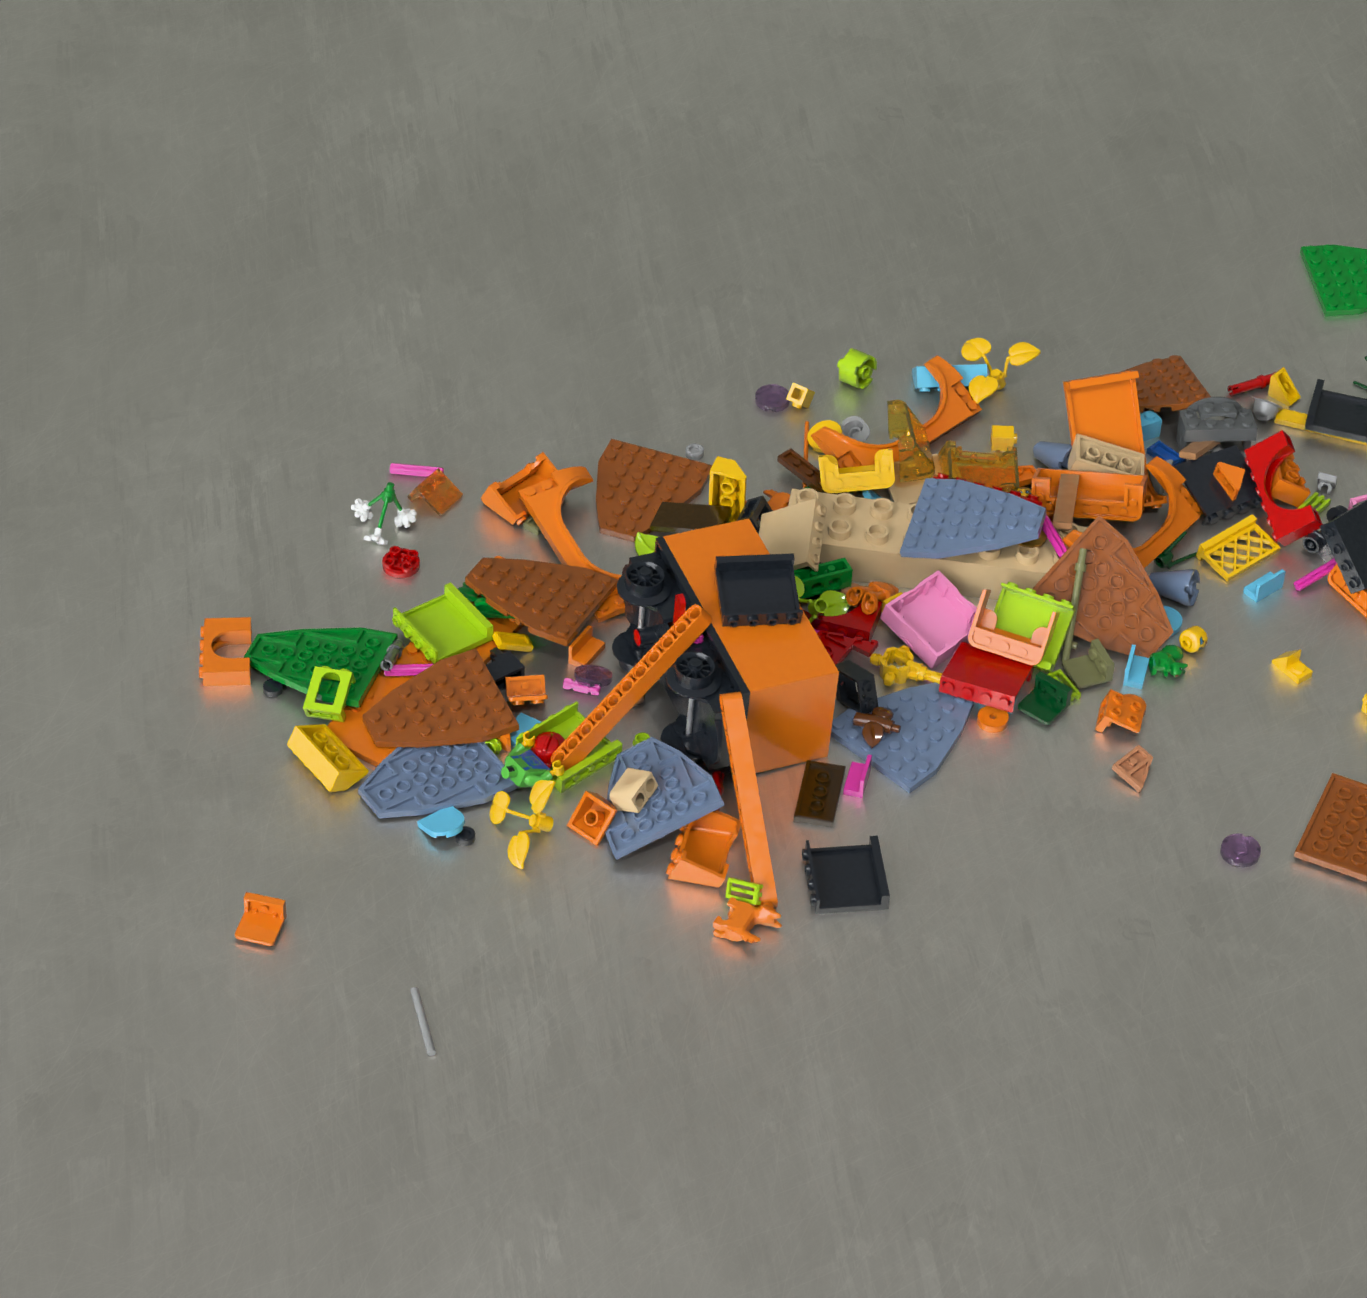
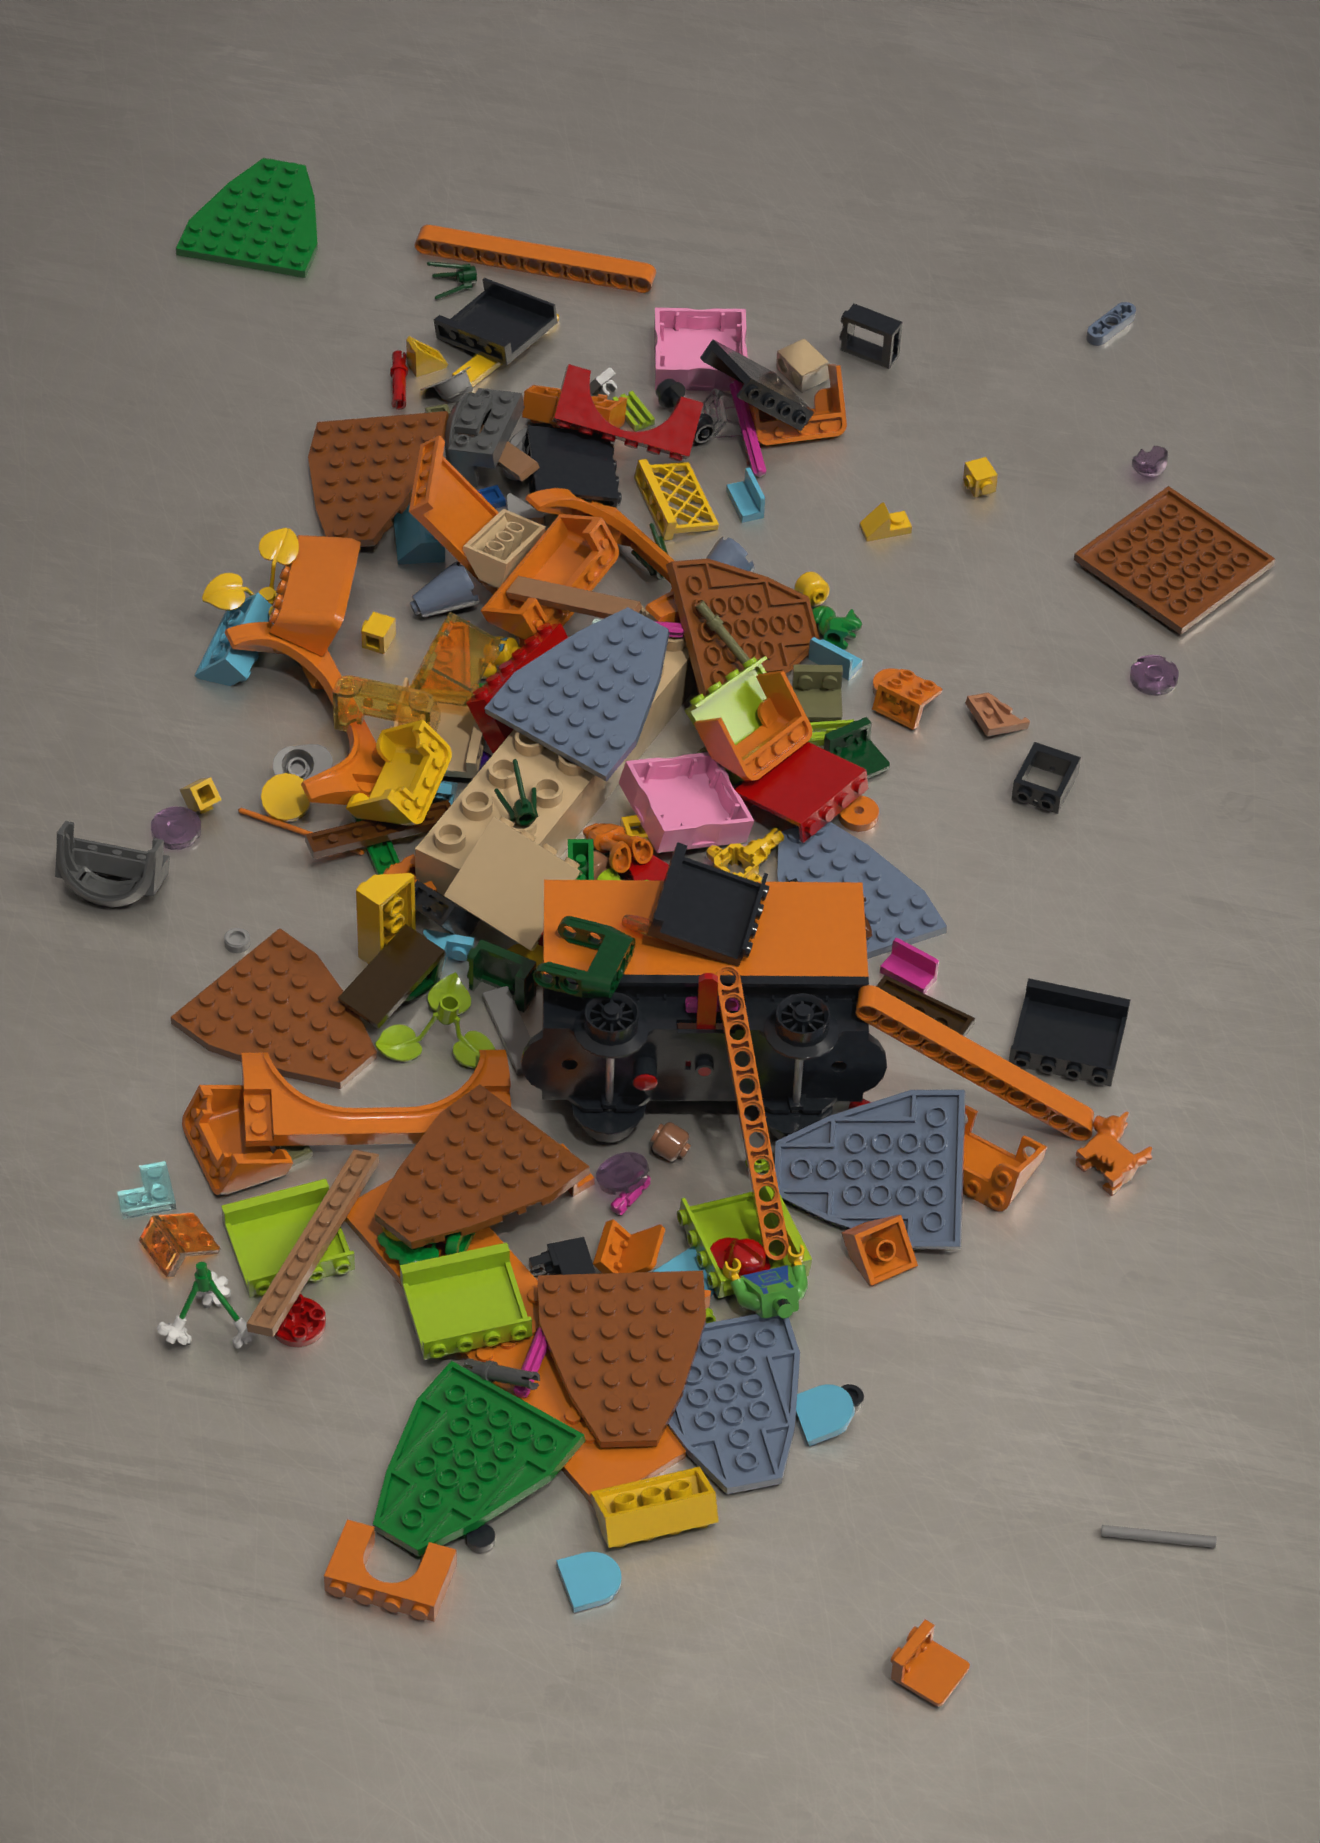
camera: 70 degrees left, 5 degrees up
lime panel [303,666,356,722] -> none
axle [390,463,444,478] -> none
yellow plant [490,780,556,869] -> none
yellow tile [492,631,534,652] -> none
tan piece [610,768,658,813] -> none
lime tile [725,877,763,905] -> none
lime brick [837,348,877,389] -> none
orange slope [1213,462,1245,501] -> none
none -> dark grey piece [55,821,170,907]
none -> clear light blue plate [117,1161,176,1219]
none -> lime panel [221,1178,355,1297]
none -> medium nougat plate [246,1149,380,1337]
none -> orange windscreen [269,535,361,657]
none -> dark green plant [494,759,538,825]
none -> dark green connector [533,916,636,999]
none -> medium azure tile [556,1552,622,1613]
none -> black window [1012,742,1081,814]

